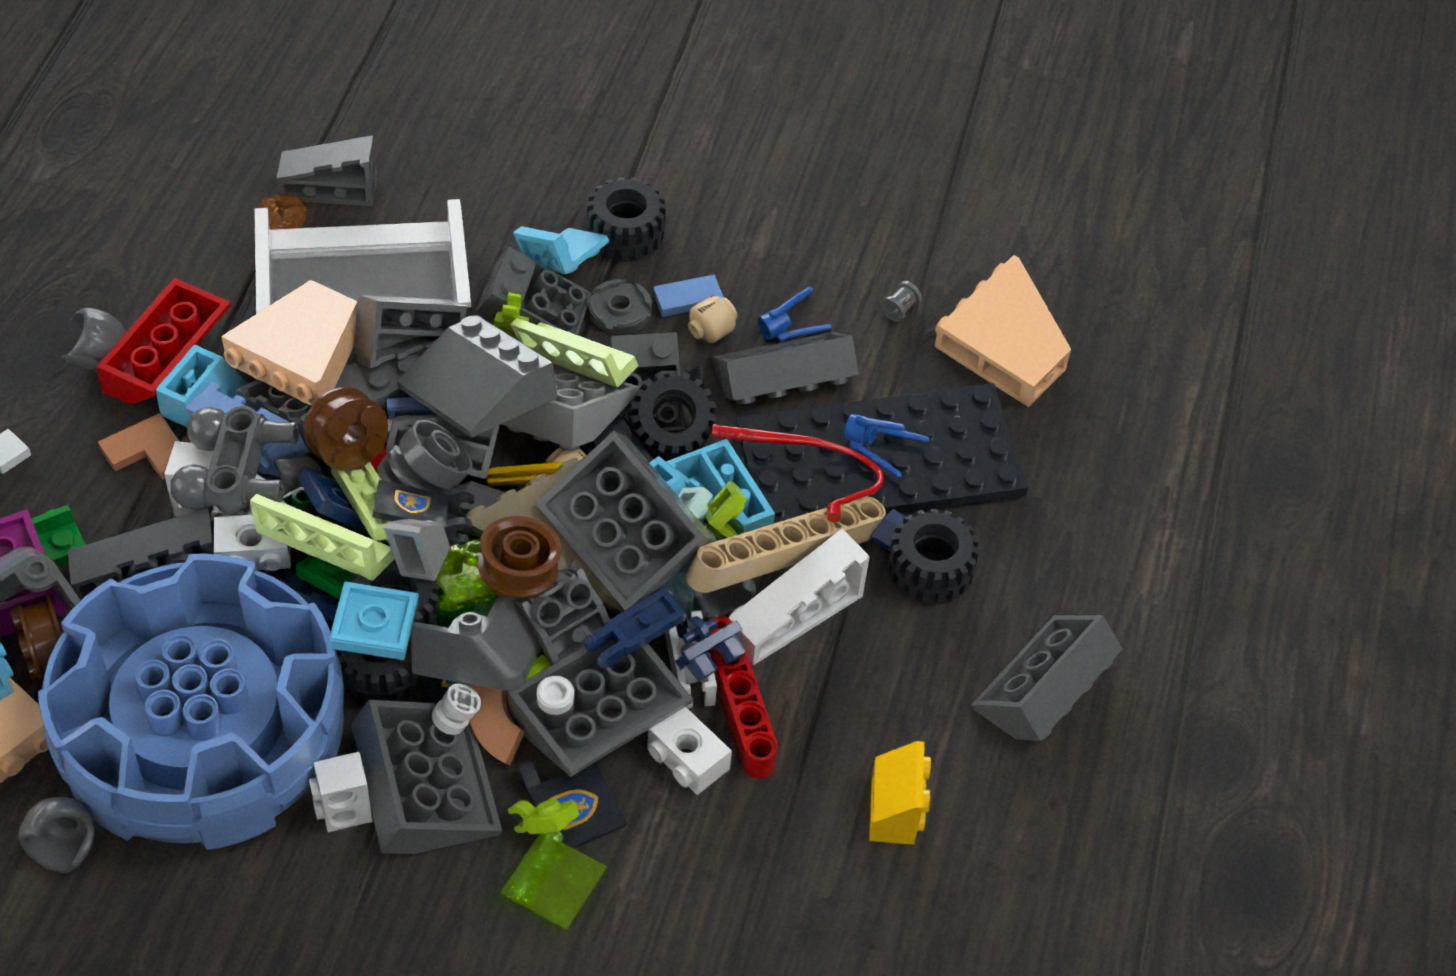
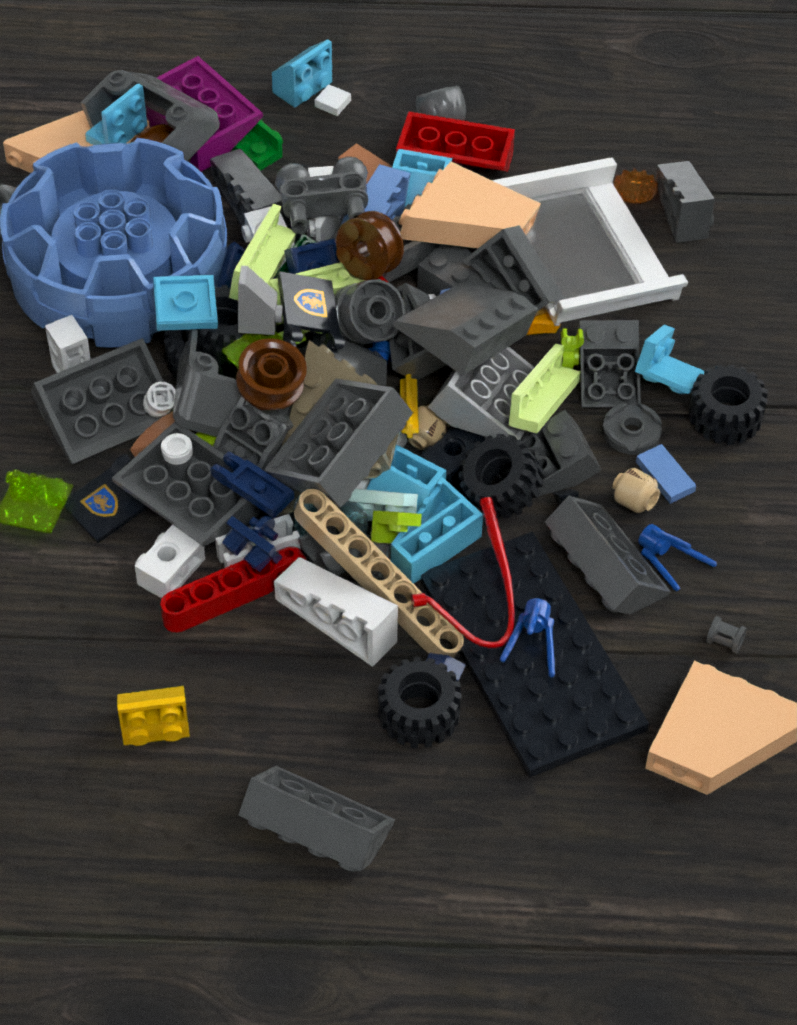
camera: 80 degrees right, 0 degrees up
lime plate [508,799,580,834] -> none

